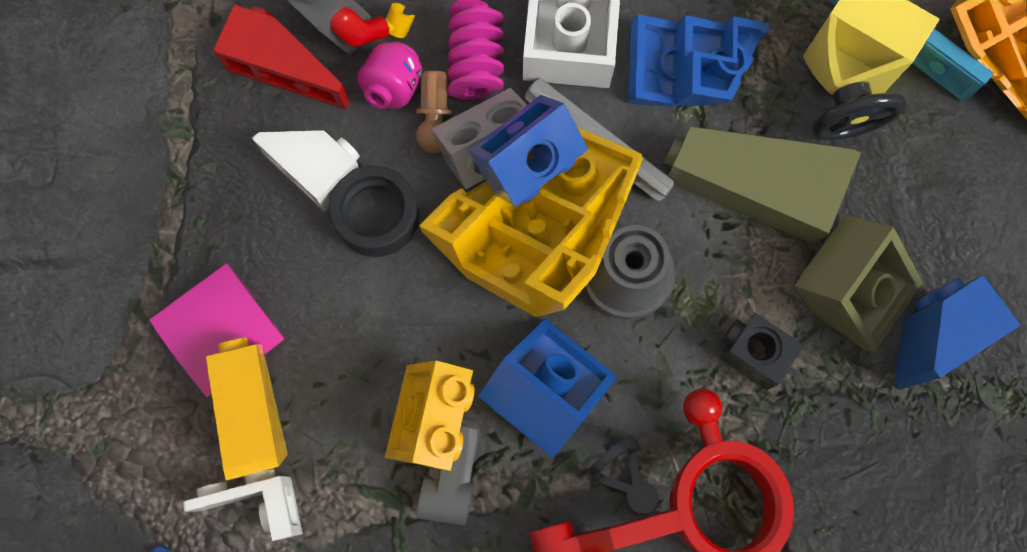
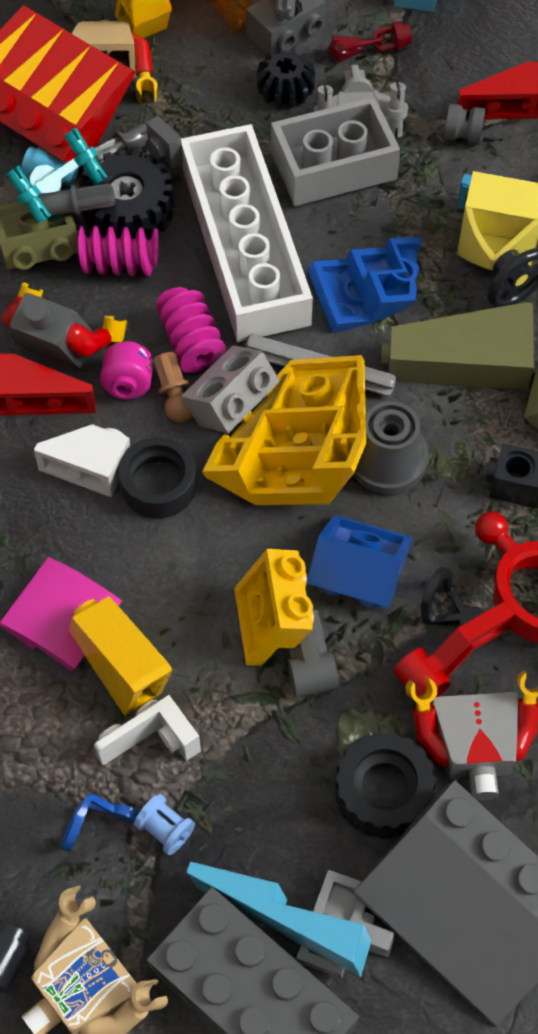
camera: 20 degrees left, 15 degrees down
blue brick [468,95,588,207] -> none

